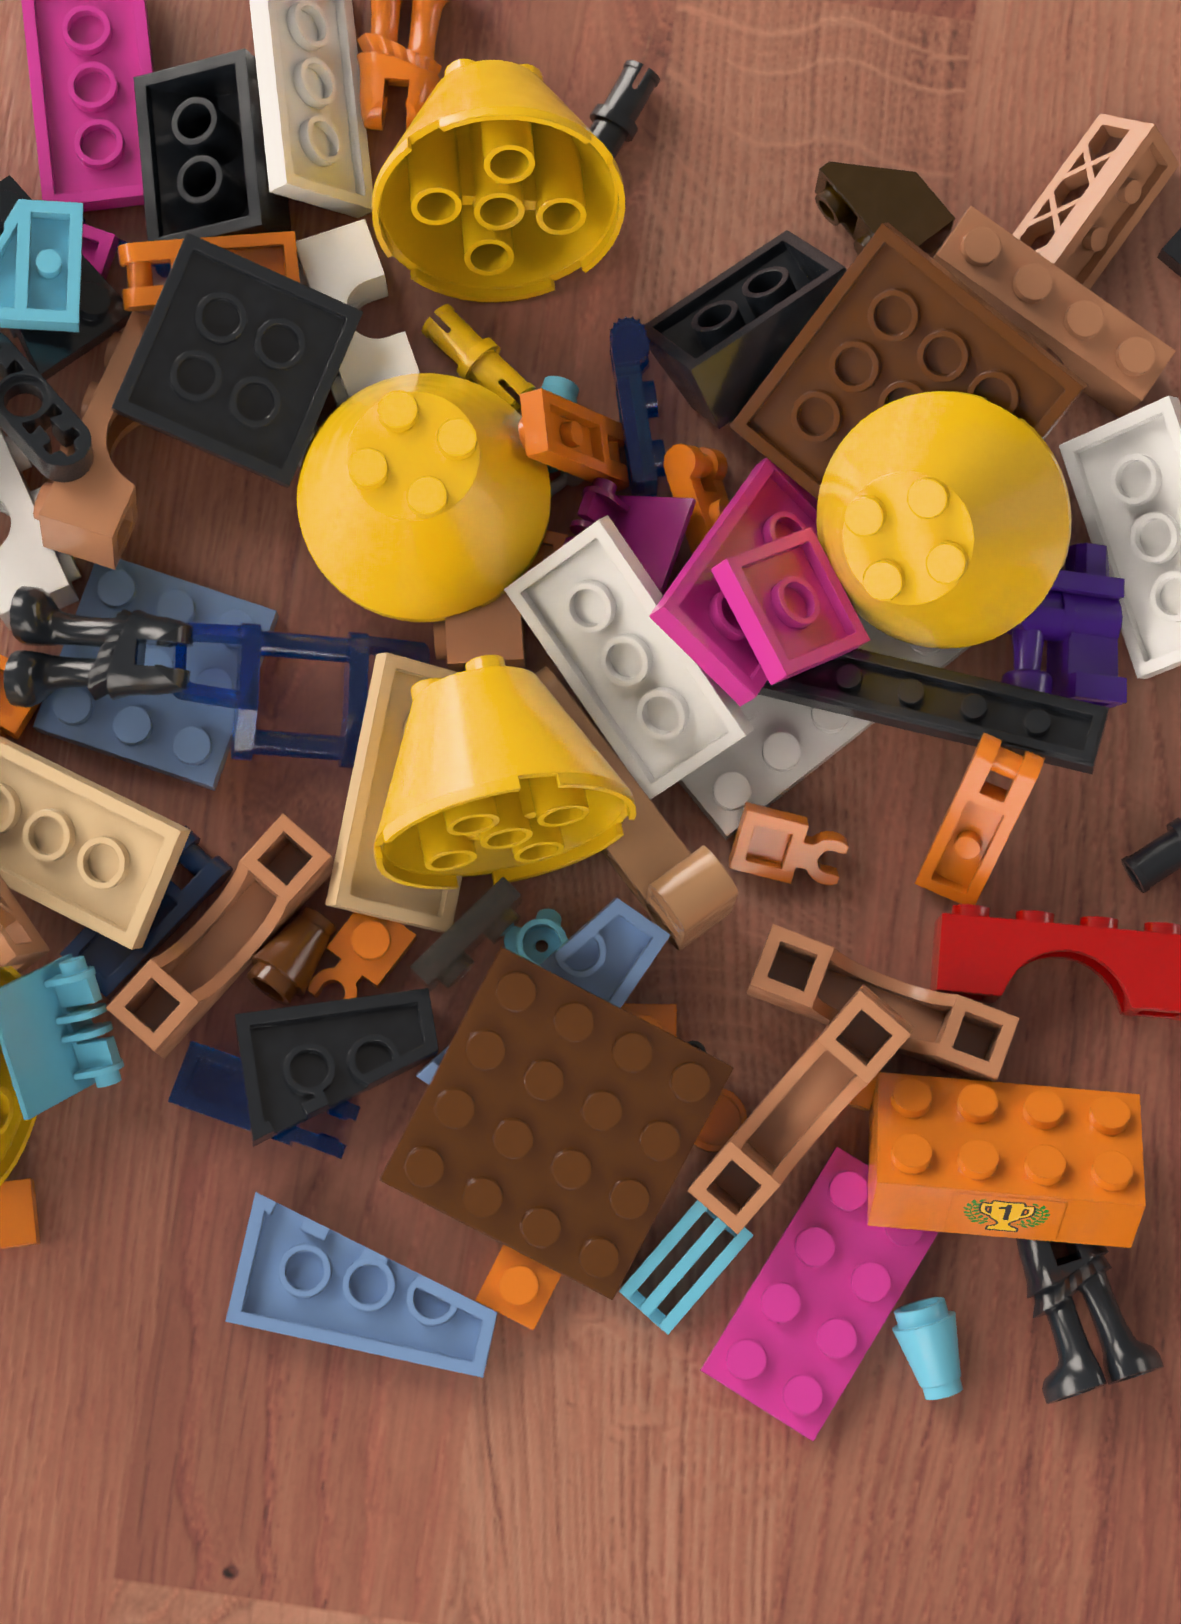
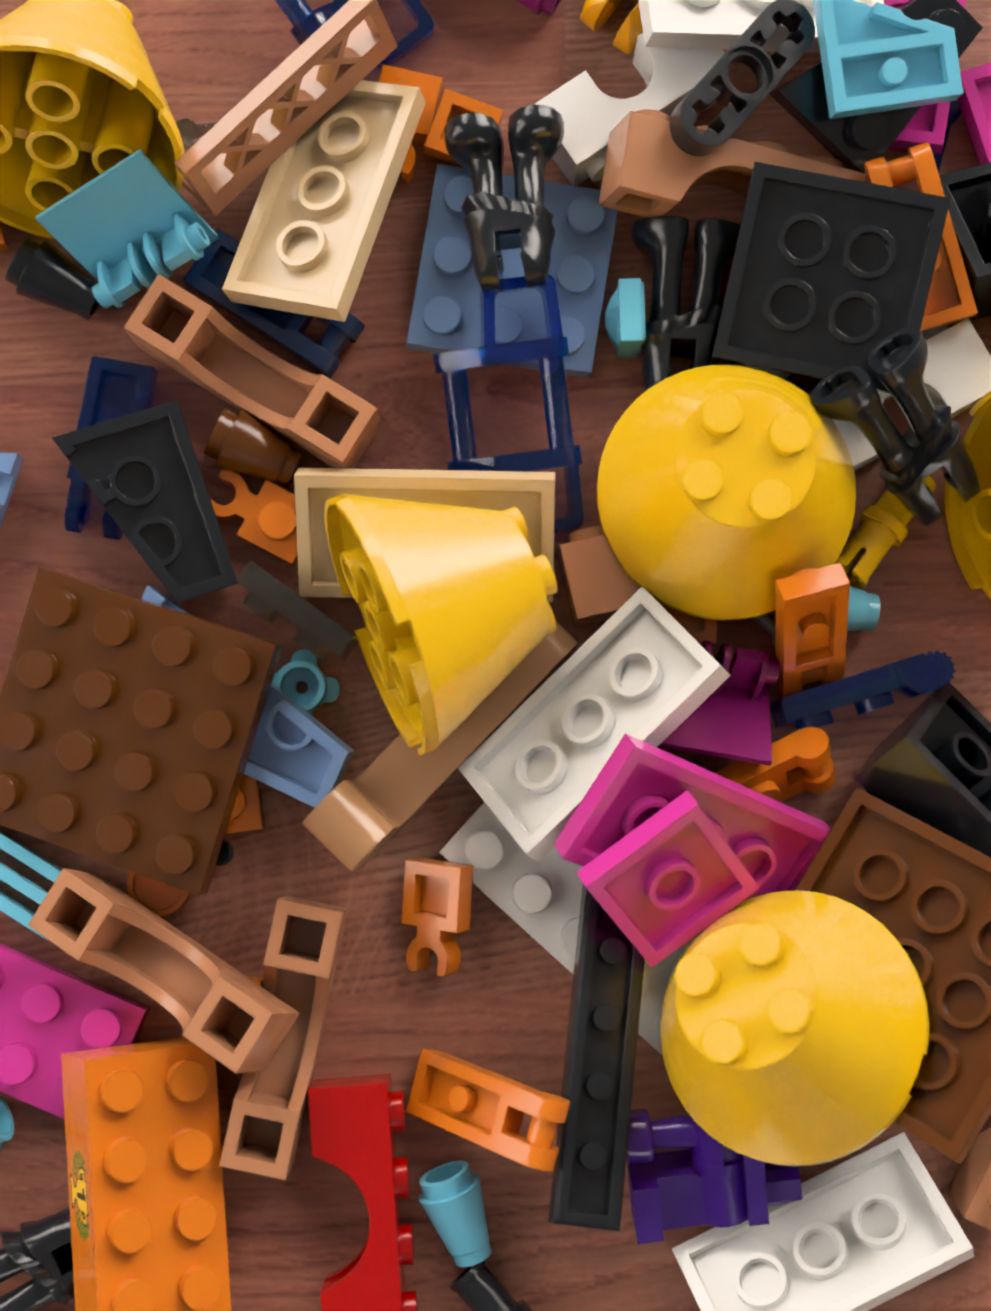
camera: 80 degrees right, 5 degrees up
none -> black cone [6,237,100,321]
none -> medium azure cone [418,1160,492,1267]
none -> medium azure tile [605,278,646,358]
none -> black piece [632,216,741,391]
none -> black piece [810,328,981,526]

